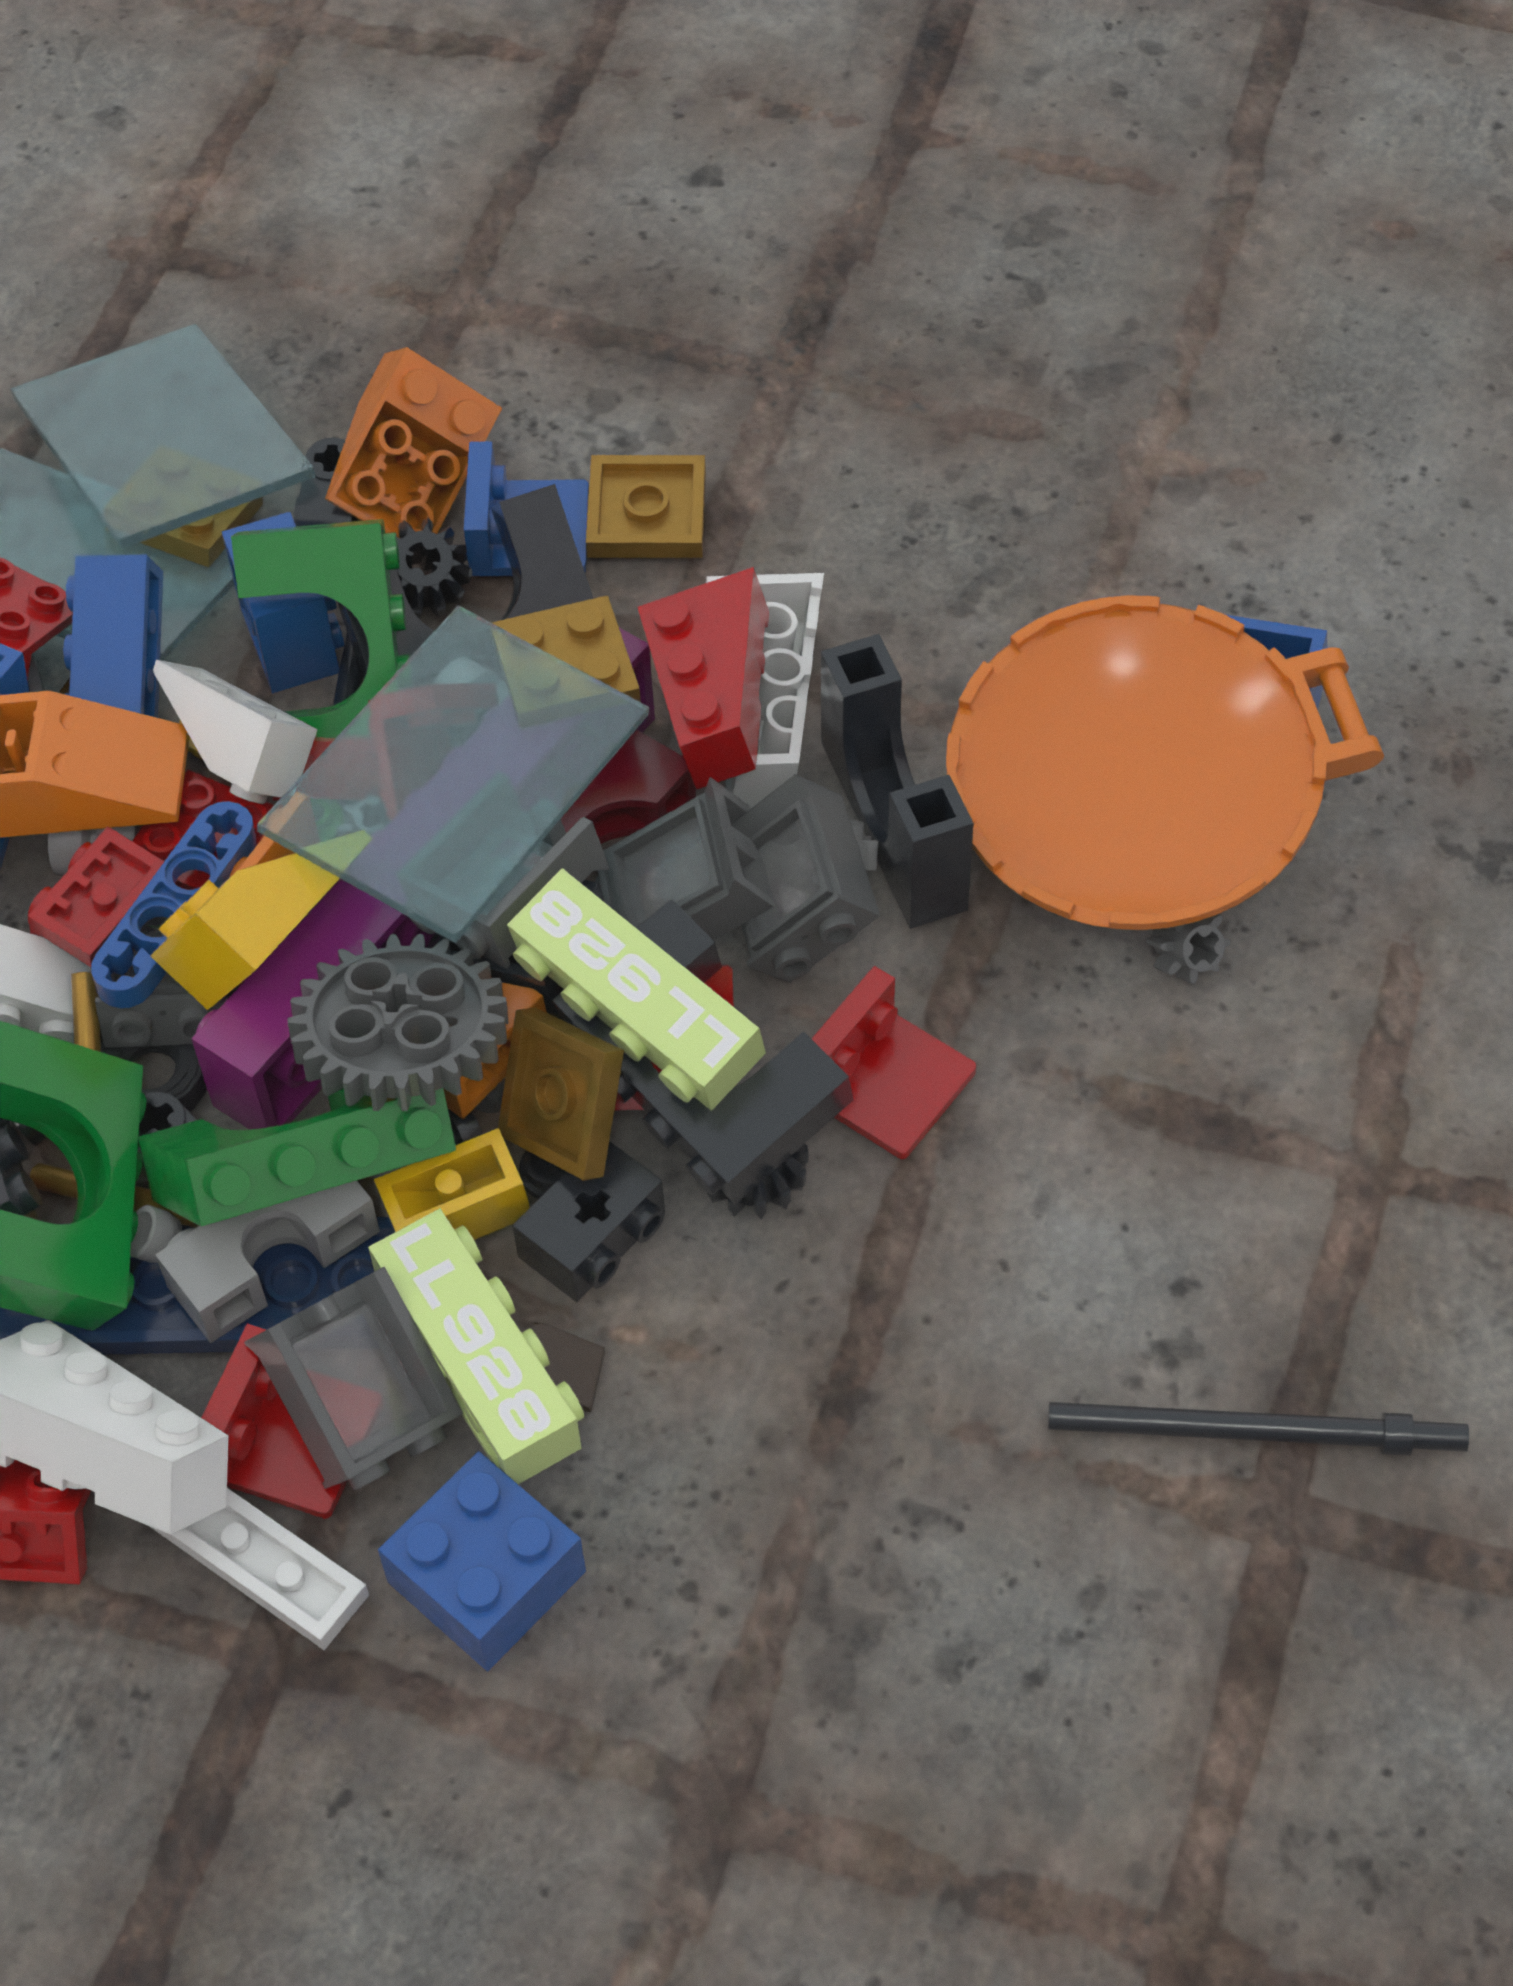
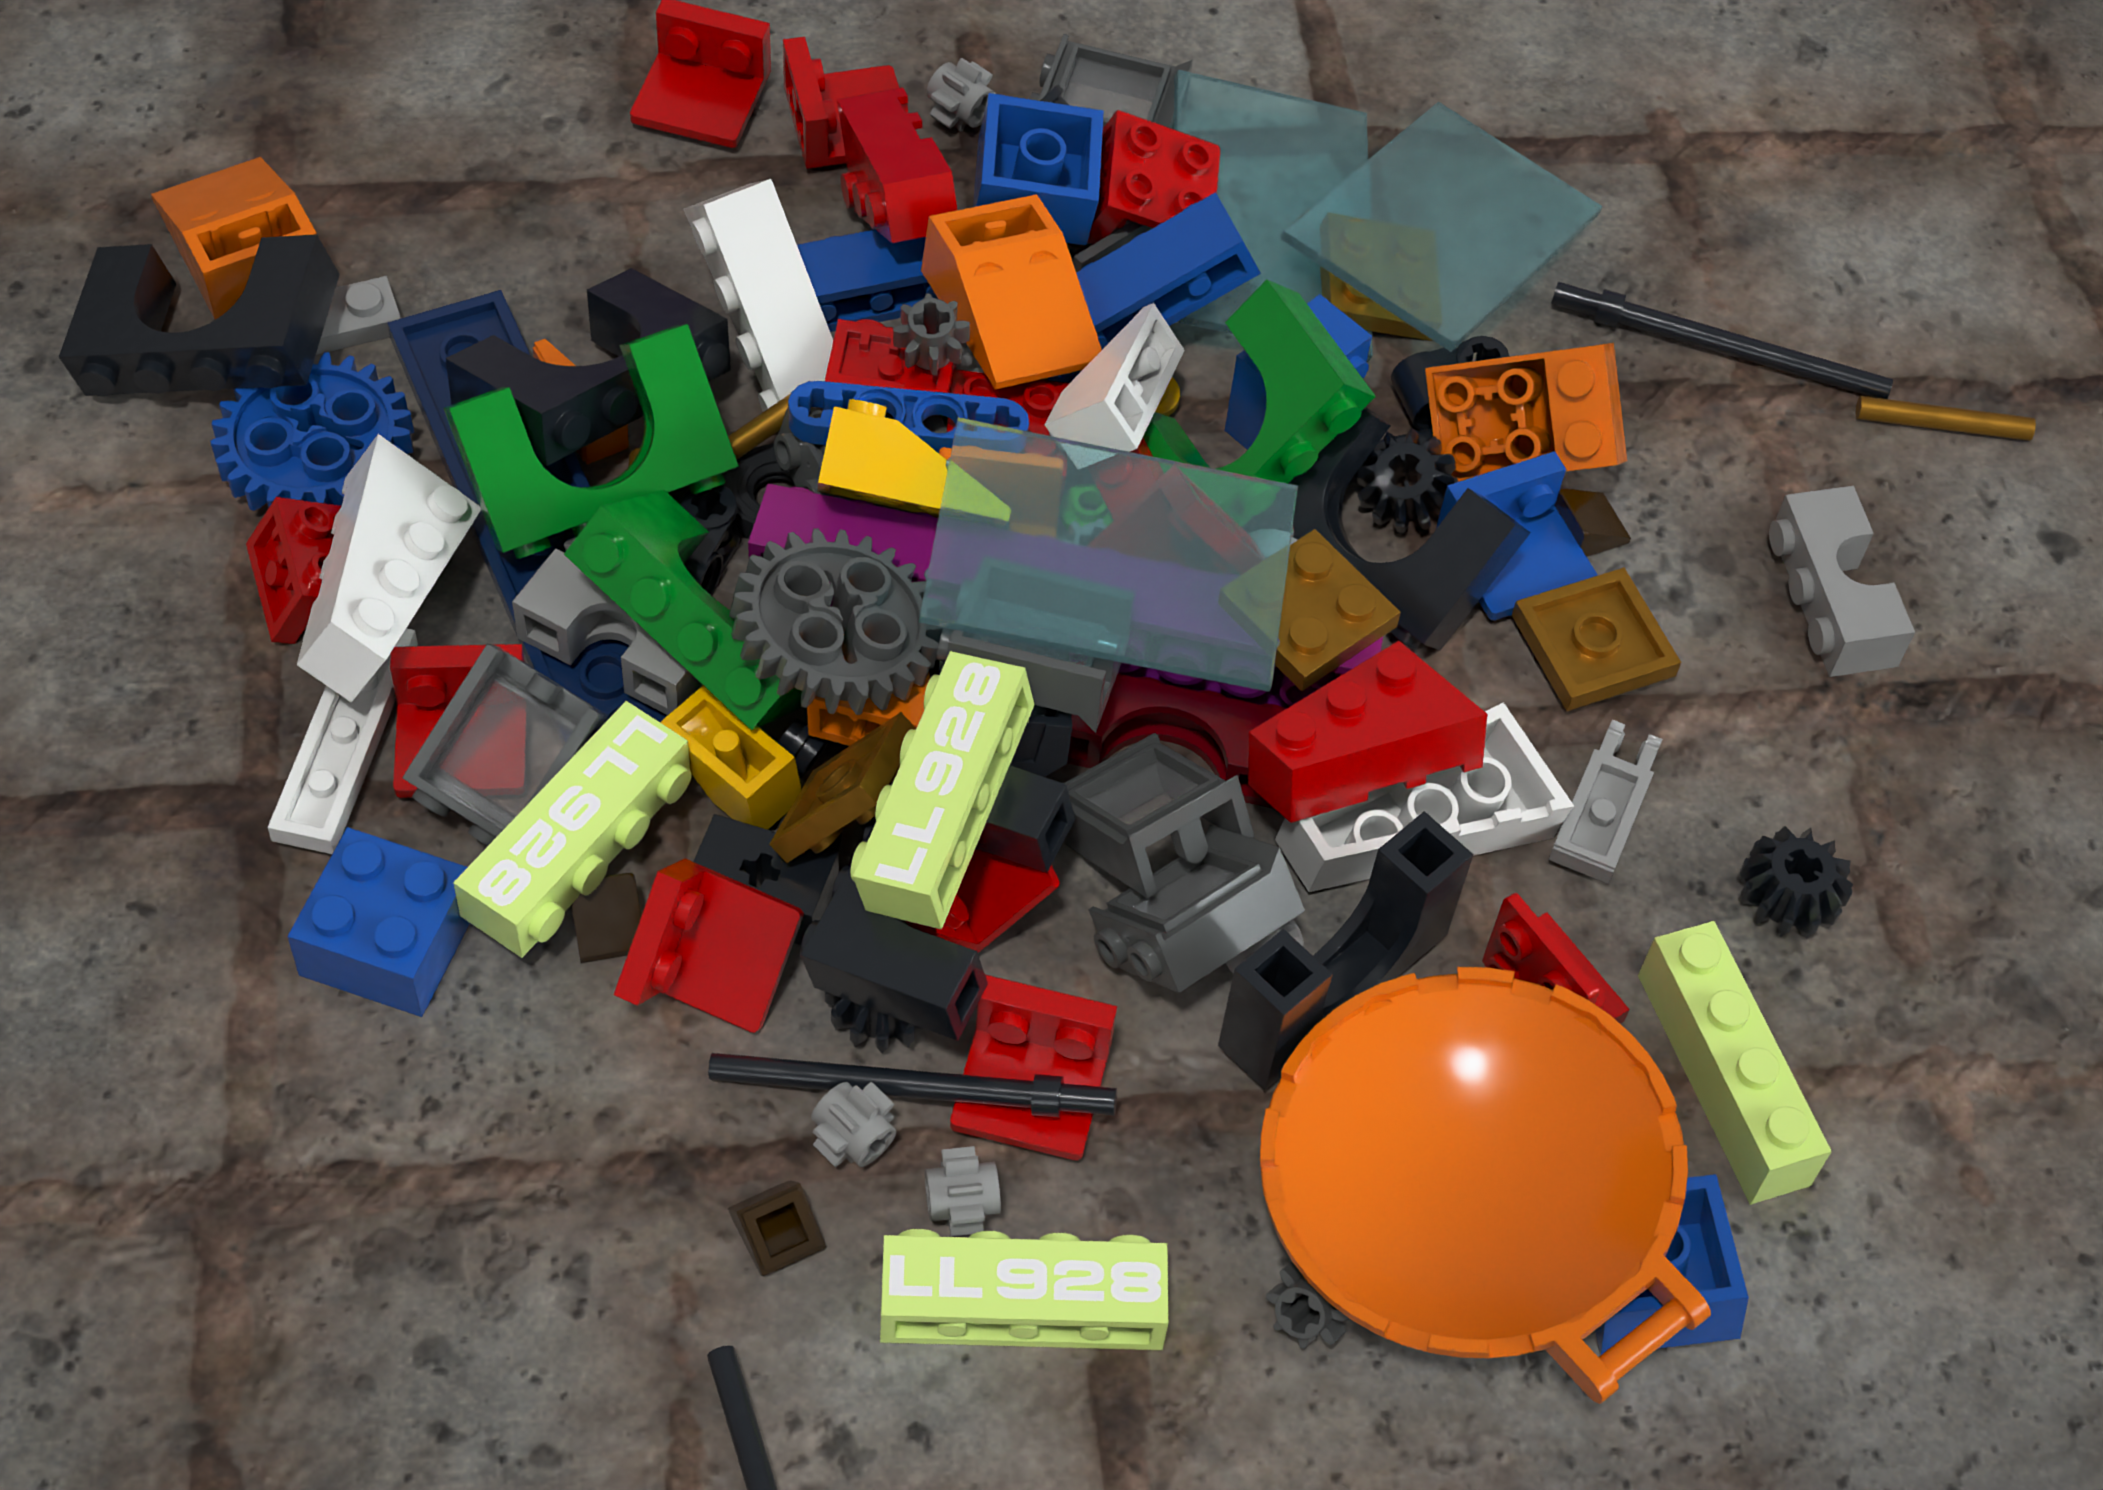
camera: 60 degrees right, 0 degrees up
none -> red bracket [613,858,804,1033]
none -> black bar [708,1053,1117,1118]
none -> dark brown slope [728,1180,826,1276]
none -> light grey gear [811,1082,896,1167]
none -> yellowish green brick [880,1229,1169,1350]
none -> dark grey gear [893,294,970,375]
none -> light grey gear [924,1146,1001,1237]
none -> red bracket [1482,892,1630,1024]
none -> light grey hinge [1548,719,1663,884]
none -> black bar [1551,281,1893,399]
none -> dark brown slope [1555,489,1631,557]
none -> yellowish green brick [1638,921,1832,1205]
none -> black gear [1739,826,1853,939]
none -> light grey arch [1769,485,1915,677]
none -> pearl gold bar [1855,396,2036,441]

